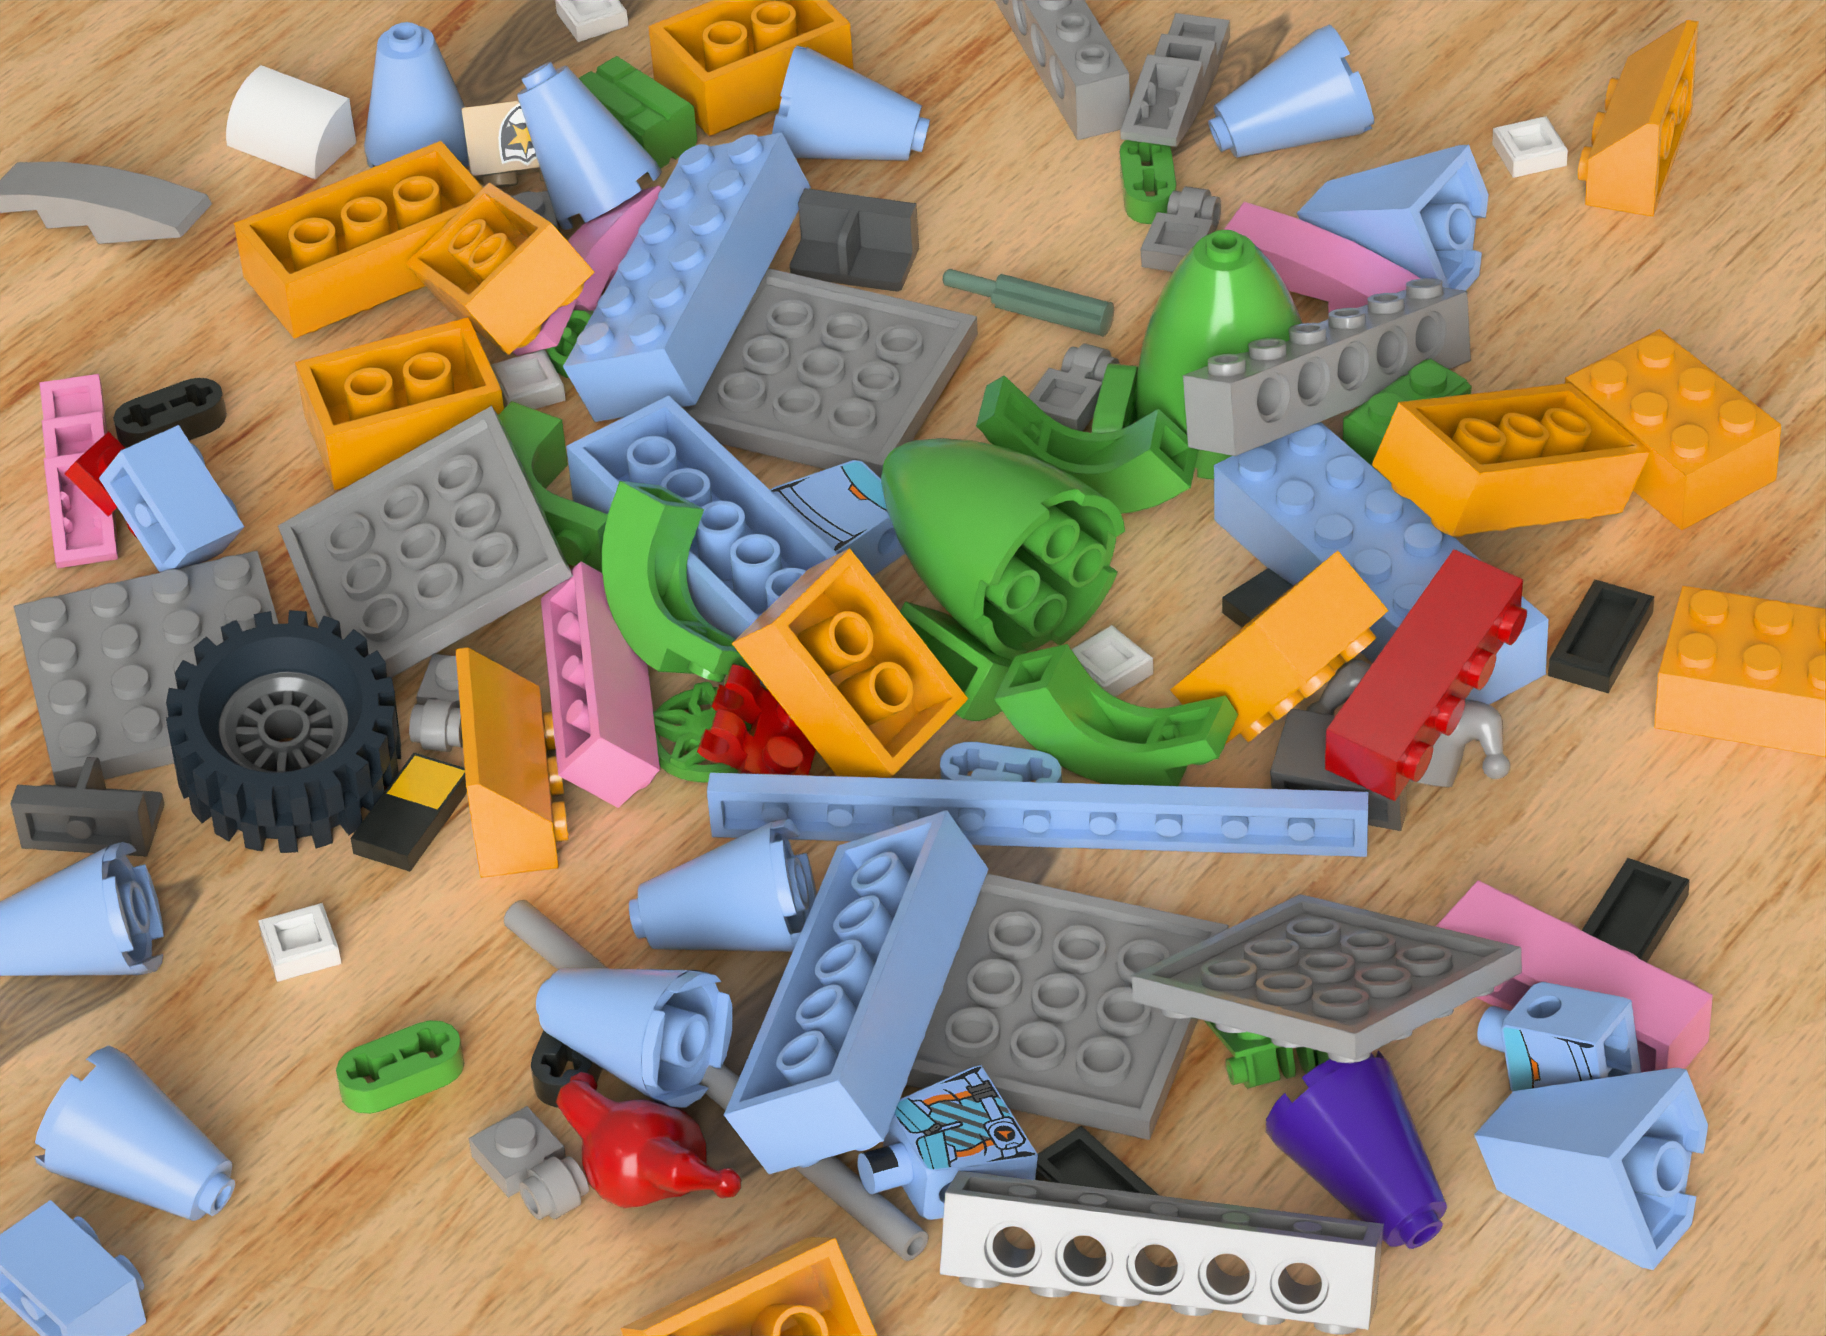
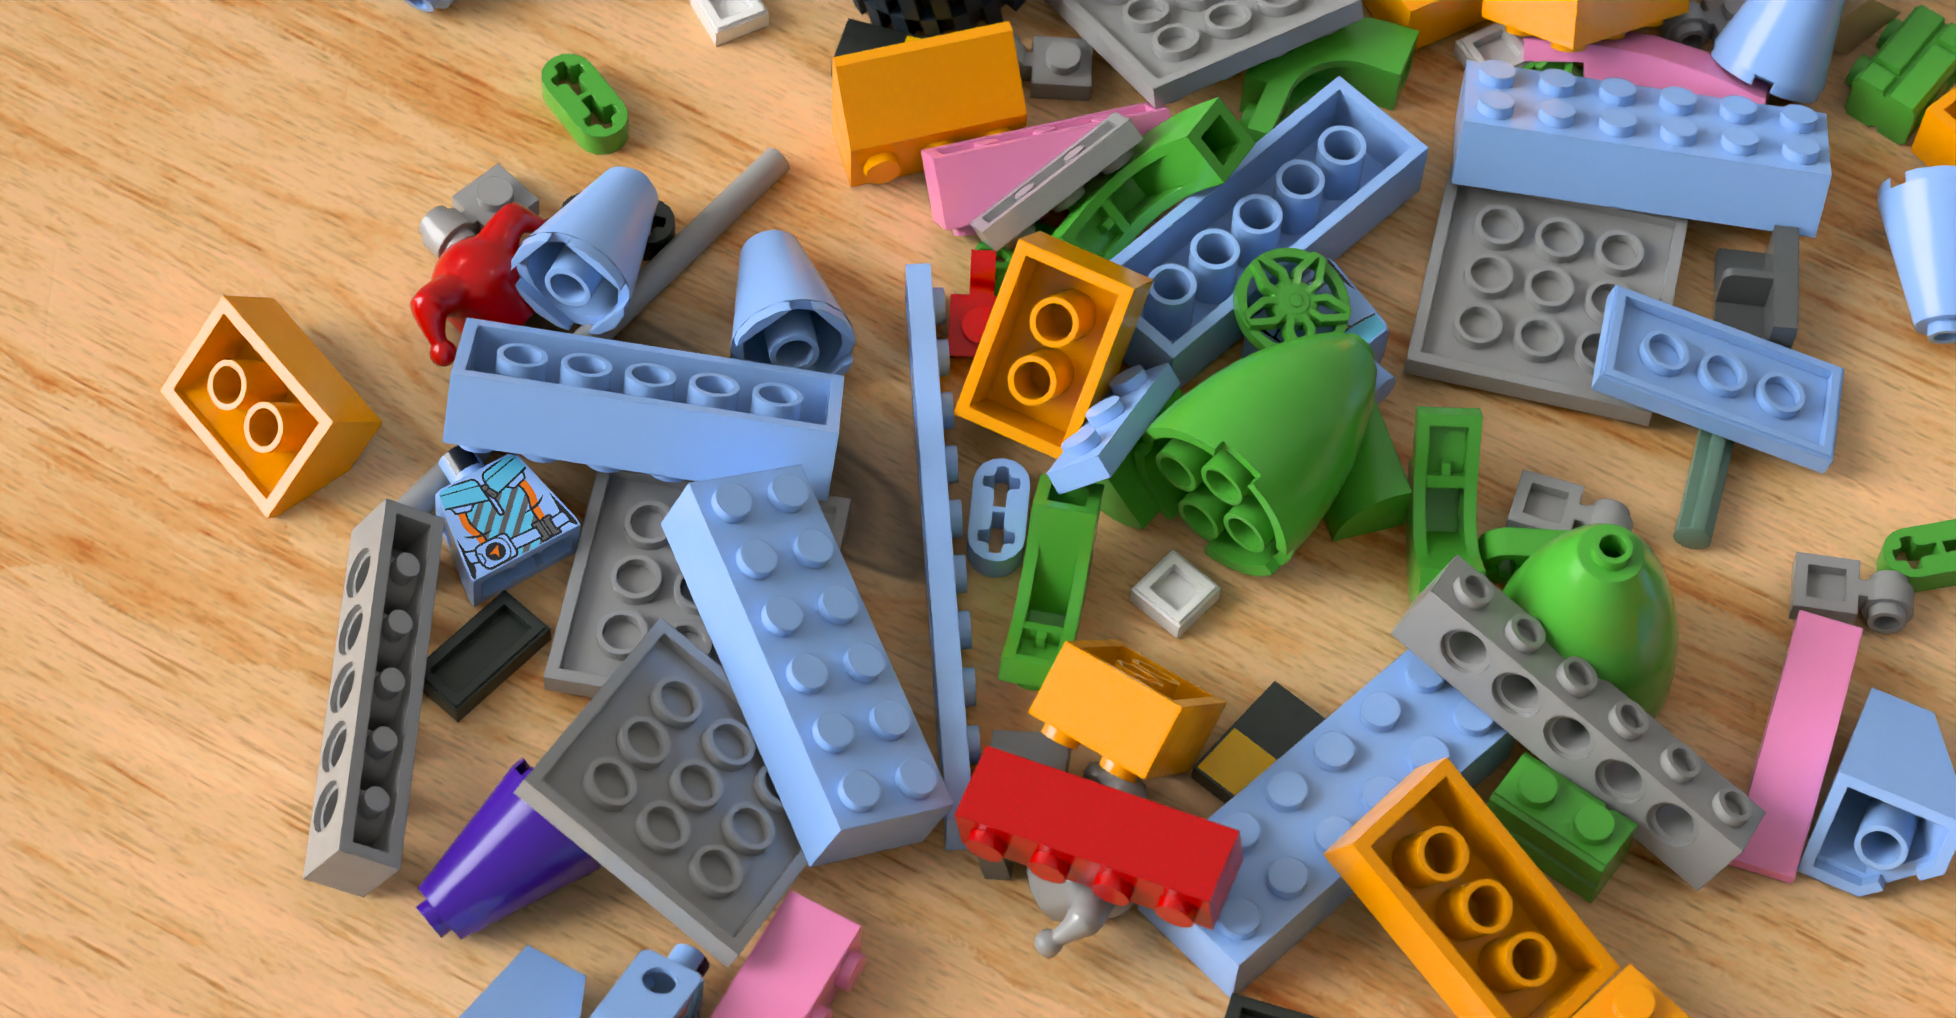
camera: 75 degrees right, 15 degrees up
none -> light blue brick [661,464,954,867]
none -> light grey plate [969,112,1144,252]
none -> light blue plate [1047,362,1180,495]
none -> bright green wheel [1233,248,1351,351]
none -> light blue tile [1591,284,1844,474]

